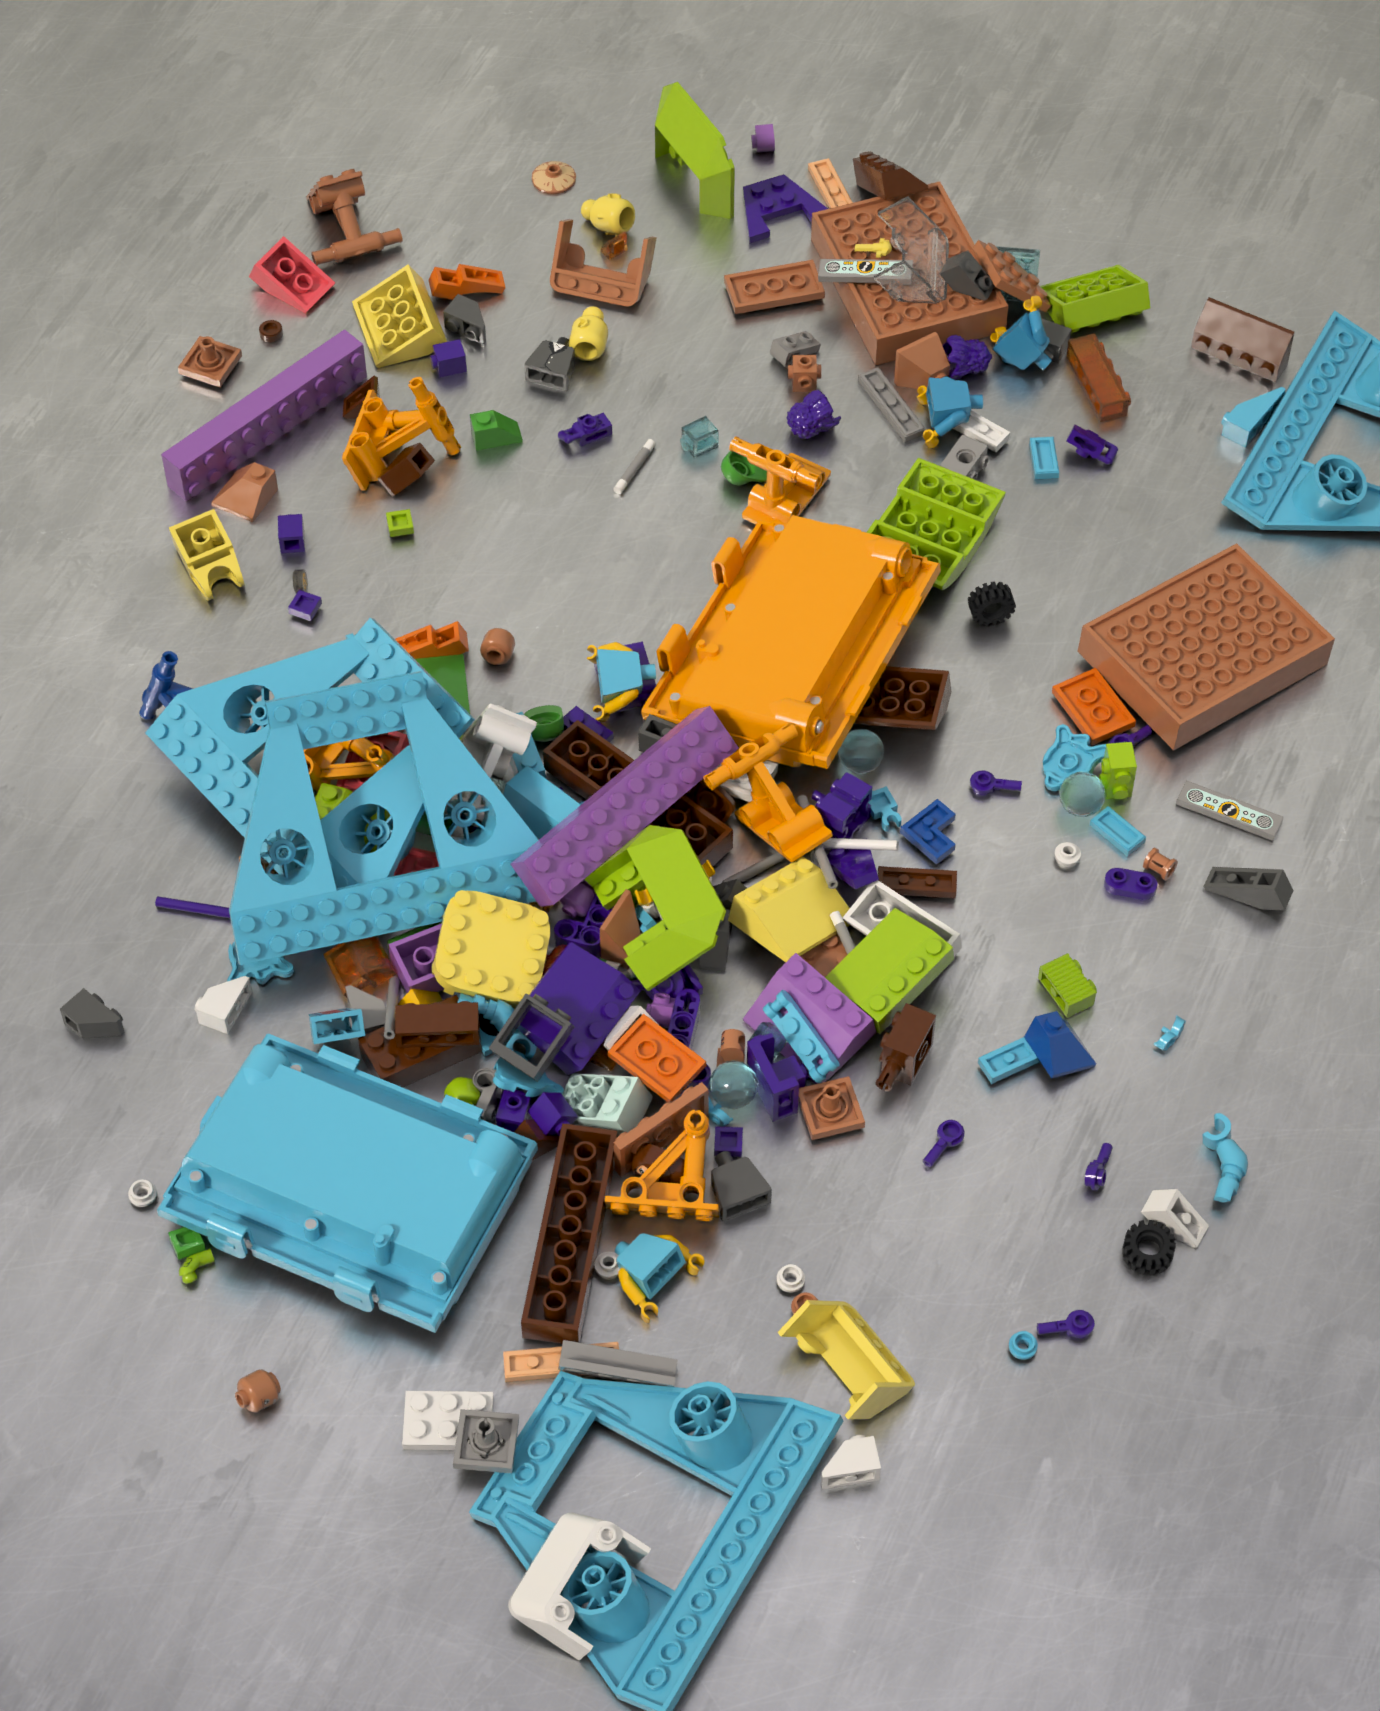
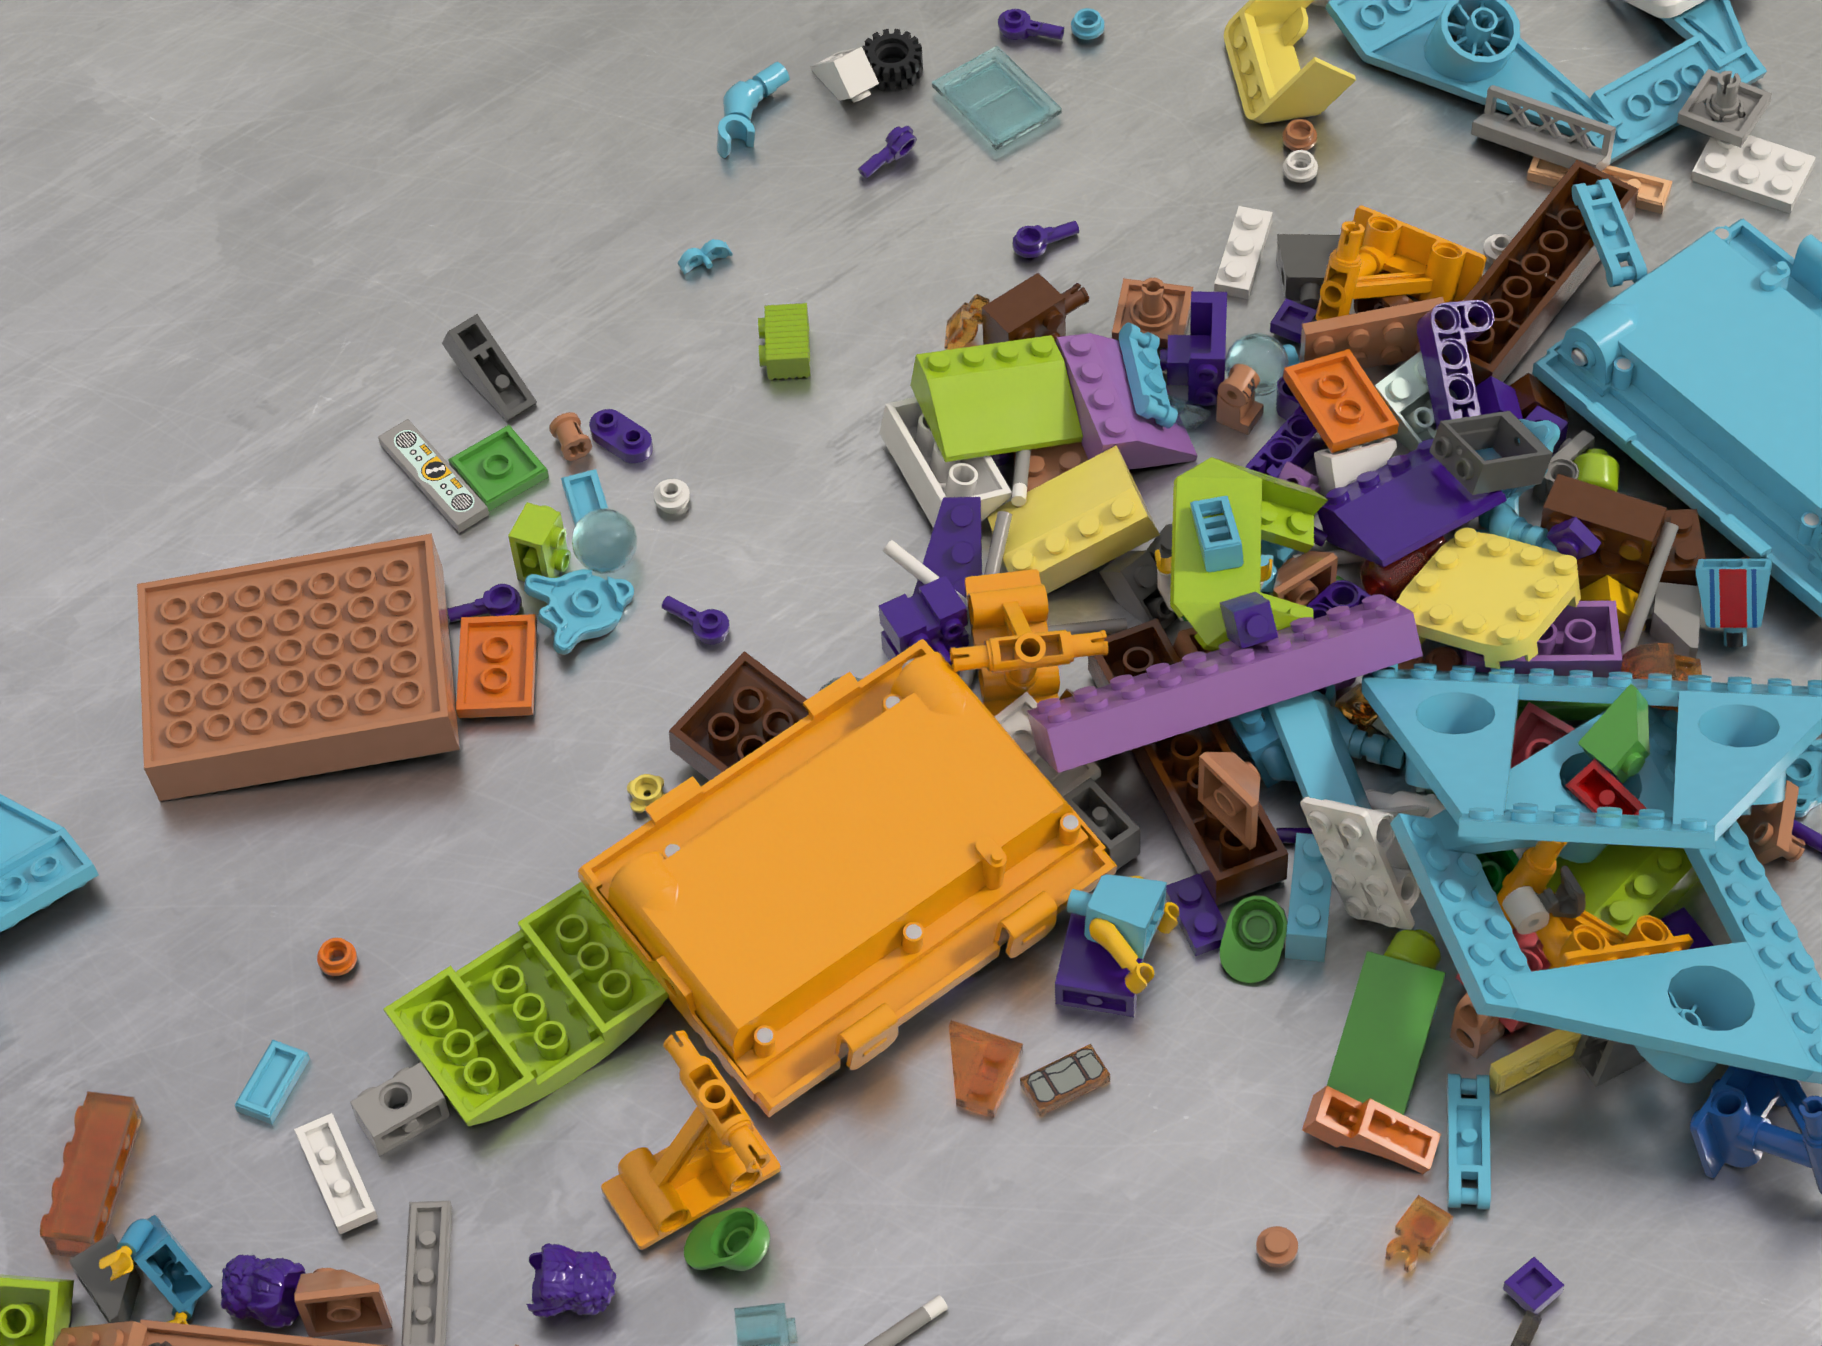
camera: 150 degrees left, 0 degrees up
nougat head [480,628,515,665] -> none
medium azure torso [615,1233,705,1323] -> none
medium azure plate [869,786,902,832] -> none
reddish brown plate [878,866,957,898] -> none
blue plate [900,799,956,865] -> none
dark azure torso [917,376,983,448] -> none
black tyre [968,581,1016,626] -> none
medium azure plate [978,1037,1039,1084] -> none
blue slope [1024,1011,1097,1078] -> none
dark purple piece [1066,424,1118,465] -> none
none -> orange plate [317,938,357,976]
none -> bright green tile [448,425,549,512]
none -> light yellow plate [627,774,665,813]
none -> clear light blue piece [932,46,1062,150]
none -> clear orange plate [944,294,990,350]
none -> clear orange wing [949,1020,1023,1118]
none -> tile [1020,1044,1110,1116]
none -> medium azure slope [1190,496,1244,572]
none -> nougat slope [1198,752,1261,850]
none -> white plate [1214,206,1273,299]
none -> dark purple brick [1220,591,1278,649]
none -> nougat plate [1256,1226,1298,1268]
none -> clear orange plate [1385,1195,1454,1272]
none -> dark purple beam [1417,300,1494,429]
none -> leg [1502,866,1586,935]
none -> dark purple plate [1546,517,1601,560]
none -> red slope [1565,759,1647,815]
none -> medium azure plate [1572,179,1647,287]
none -> bright green slope [1578,683,1650,784]

